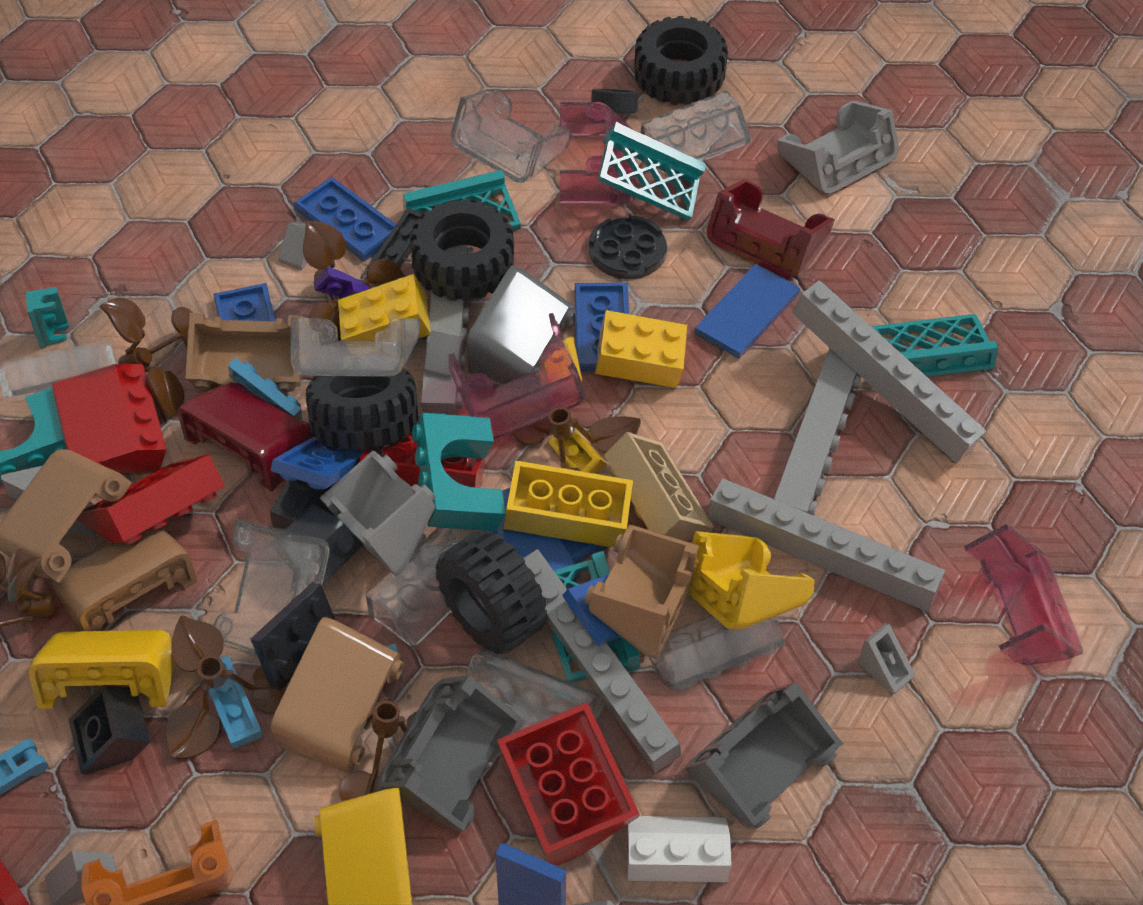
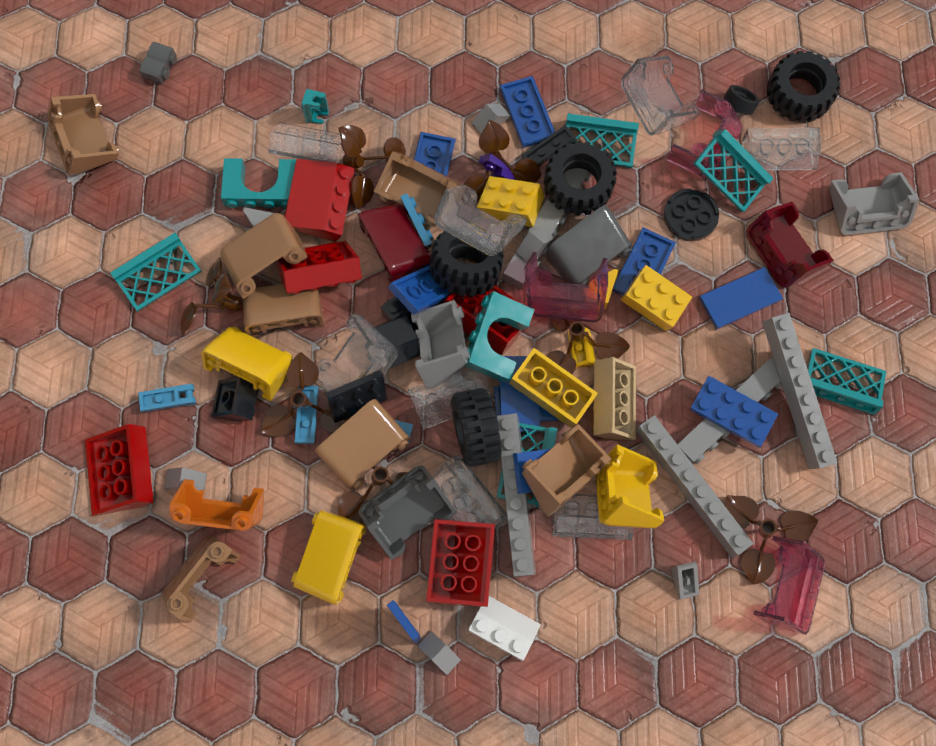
camera: 25 degrees right, 20 degrees up
dark grey windscreen [685,682,843,829] -> none
none -> blue plate [689,376,778,448]
none -> reddish brown plant [725,495,818,585]

